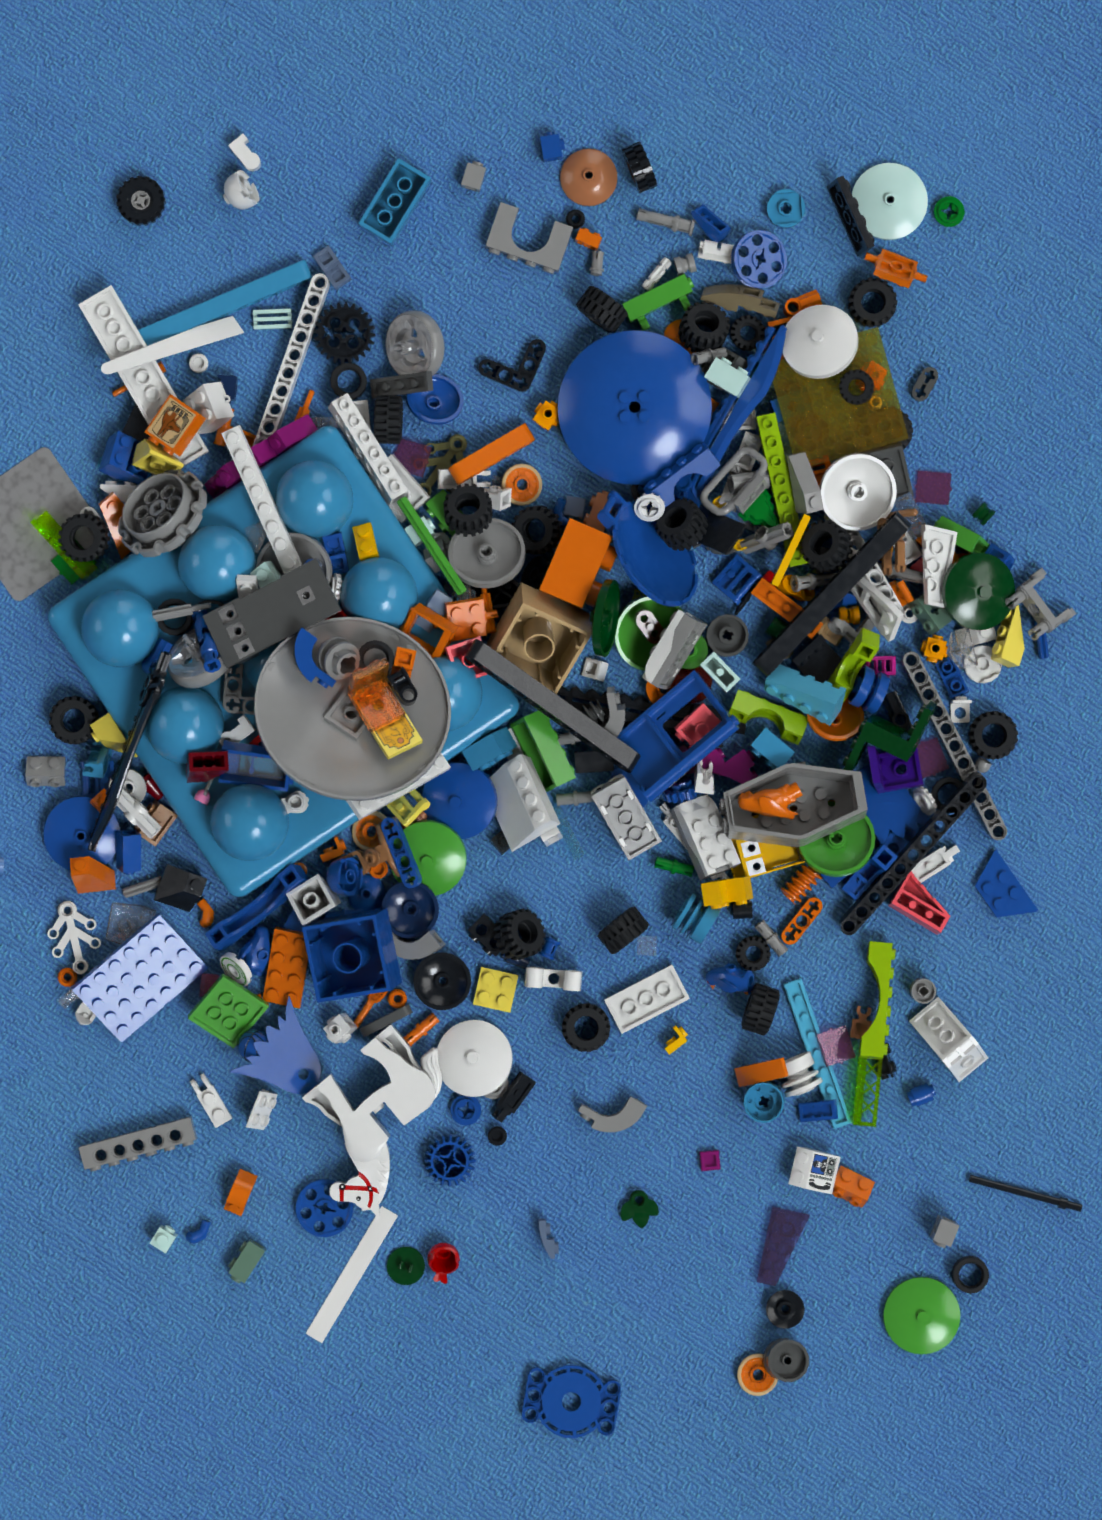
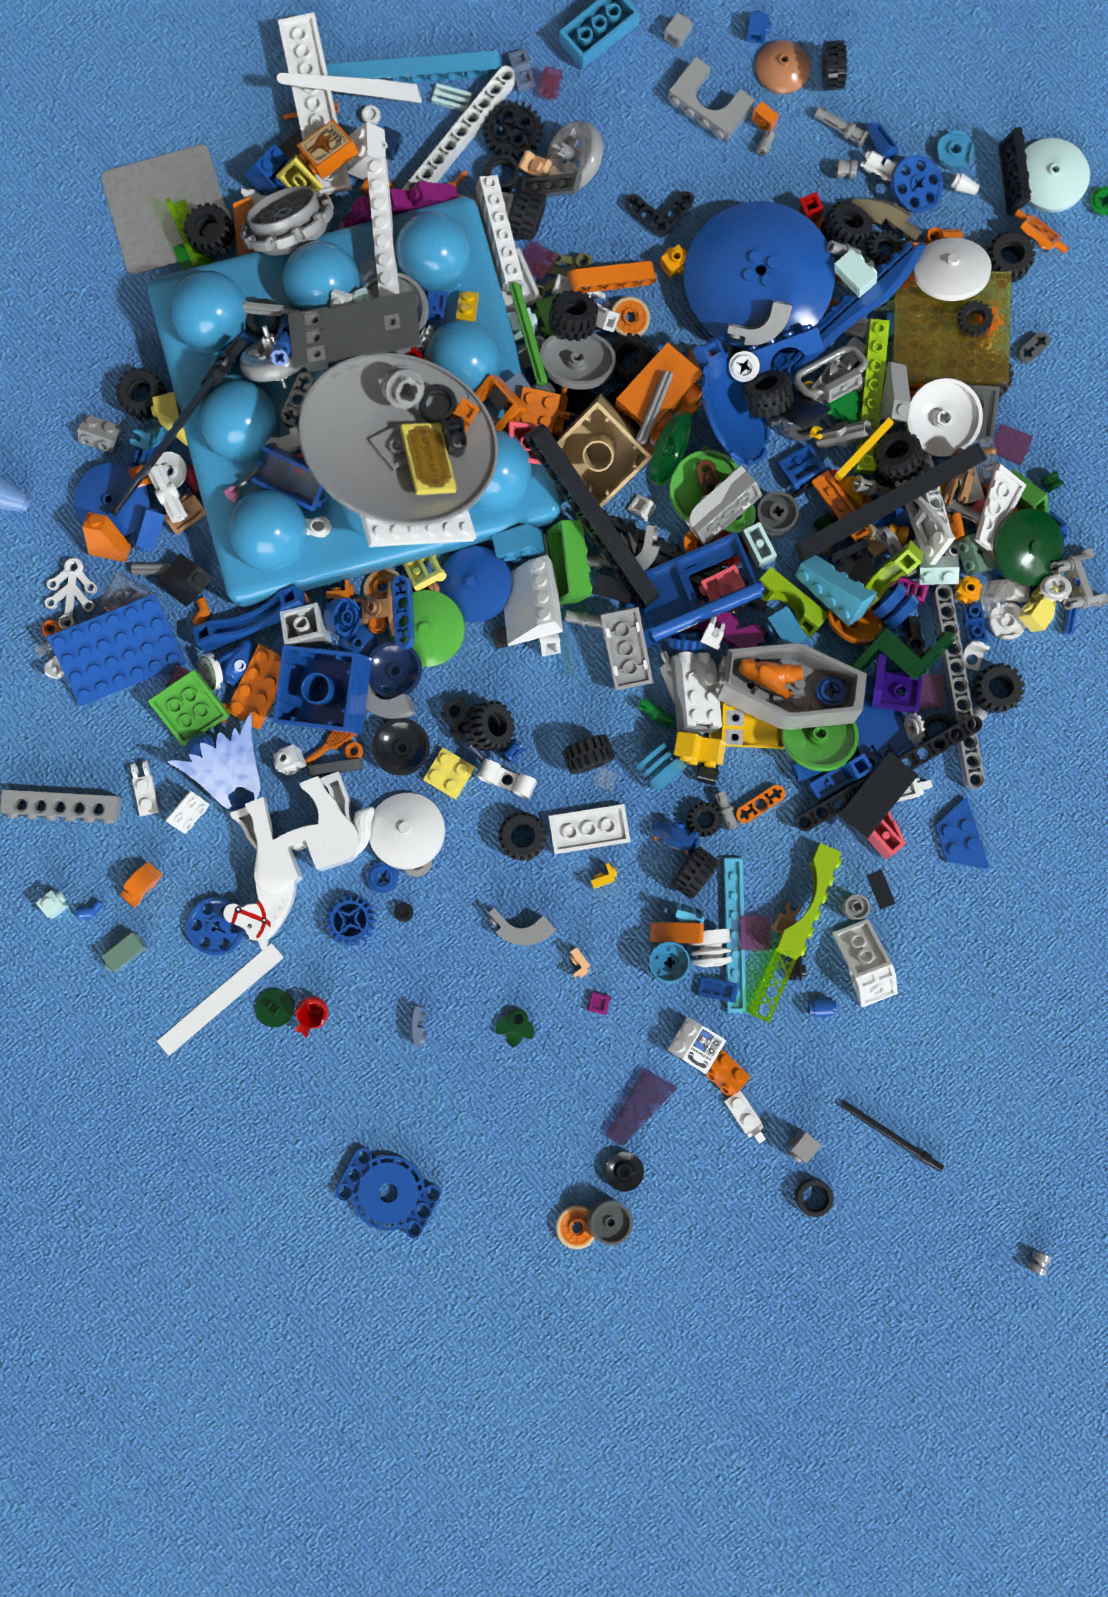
camera: 15 degrees right, 5 degrees down
dark red slope [186,751,229,783] -> none
blue arch [294,628,336,689] -> none
clear orange bracket [347,658,405,733] -> none
orange pin [403,1013,440,1046] -> none
blue dish [406,374,464,425] -> none
black hinge [492,1071,536,1123] -> none
black plate [566,209,585,229] -> none
black tyre [576,286,628,333] -> none
bright green brick [622,274,694,331] -> none
white axle [642,257,672,291] -> none
orange piece [780,865,822,905] -> none
bright green dish [883,1277,960,1354] -> none
none -> light nougat bracket [519,150,552,177]
none -> clear pink brick [539,66,563,100]
none -> light nougat bracket [570,947,590,978]
none -> light grey axle [636,370,673,444]
none -> medium azure plate [675,903,705,924]
none -> white hinge [724,1090,766,1144]
none -> light grey arch [726,300,792,345]
none -> red brick [798,192,824,221]
none -> blue gear [816,677,847,707]
none -> black piece [838,752,918,839]
none -> black sticker [867,870,896,909]
none -> light aqua brick [919,556,959,585]
none -> white cone [950,172,980,195]
none -> white gear [1040,575,1072,602]

